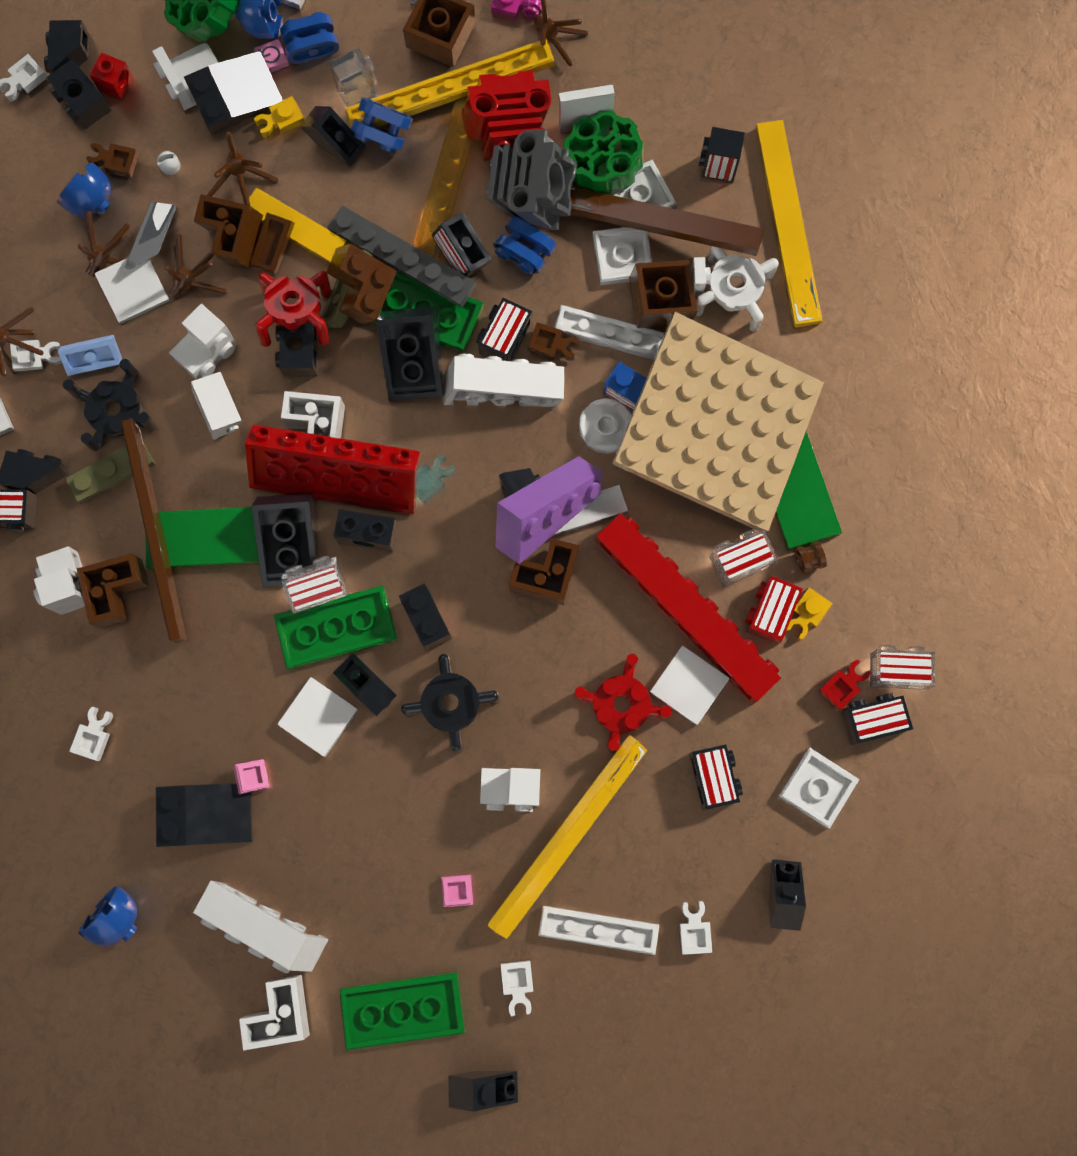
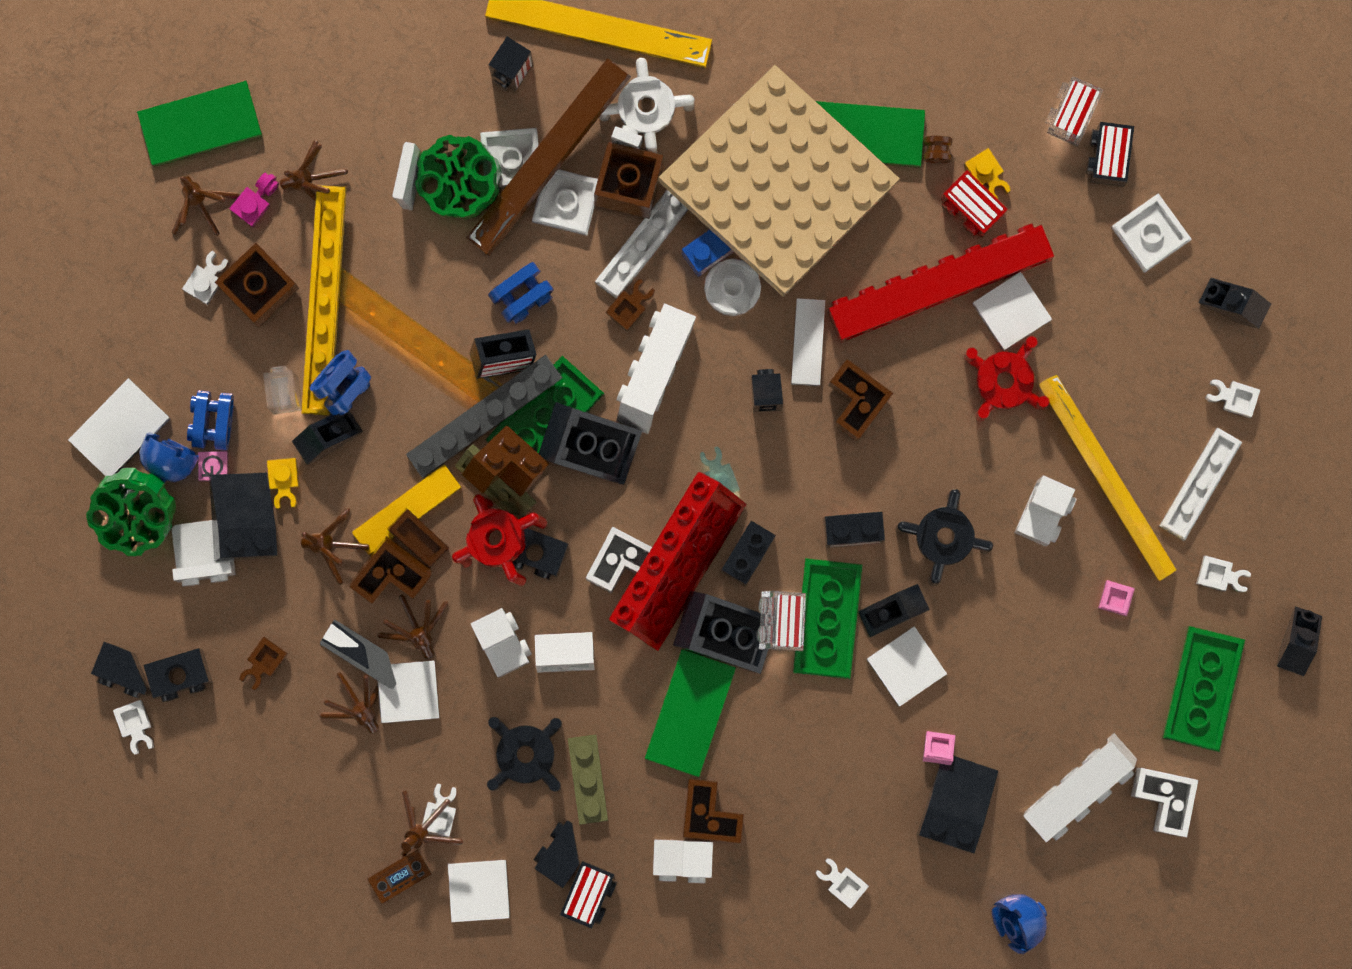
camera: 70 degrees left, 5 degrees up
blue cylinder [57,162,112,218] -> none
light blue plate [58,335,122,376] -> none
red brick [89,52,134,101] -> none
reddish brown tile [121,419,187,643] -> none
white hinge [157,151,181,175] -> none
red piece [462,70,552,161] -> none
brick [476,298,533,362] -> none
dark grey piece [486,129,577,230] -> none
medium lavender wedge [495,456,603,564] -> none
brick [689,744,743,810] -> none
brick [709,529,778,588] -> none
red plate [818,659,871,711] -> none

